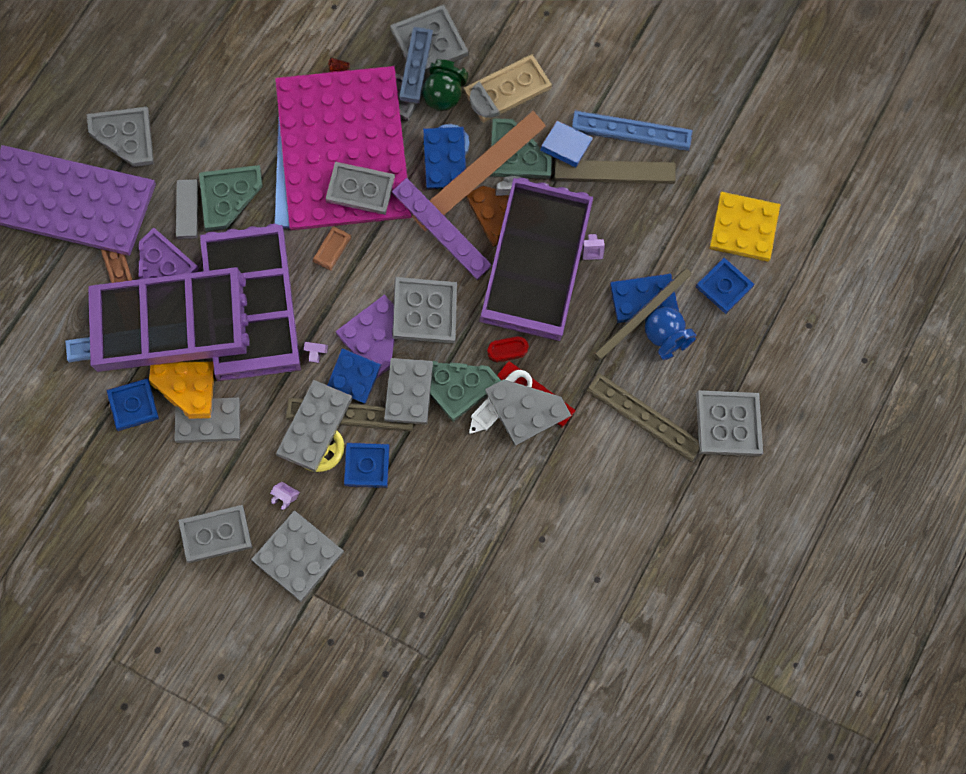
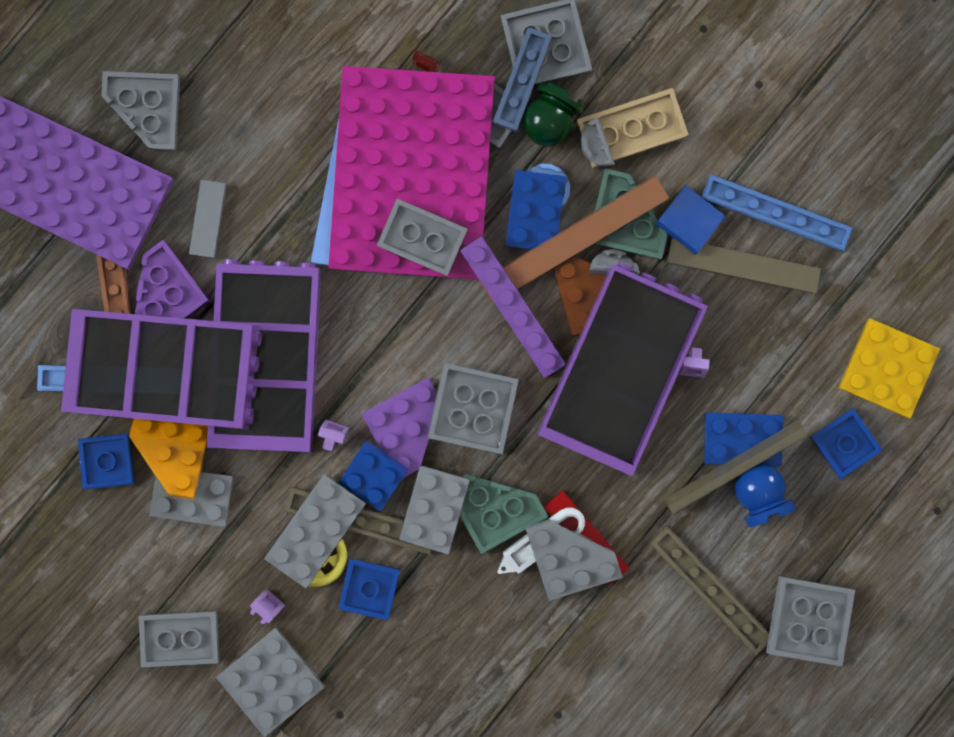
camera: 20 degrees right, 15 degrees up
sand green plate [199,165,263,231] -> none
nougat tile [313,226,351,271] -> none
red tile [487,336,529,362] -> none

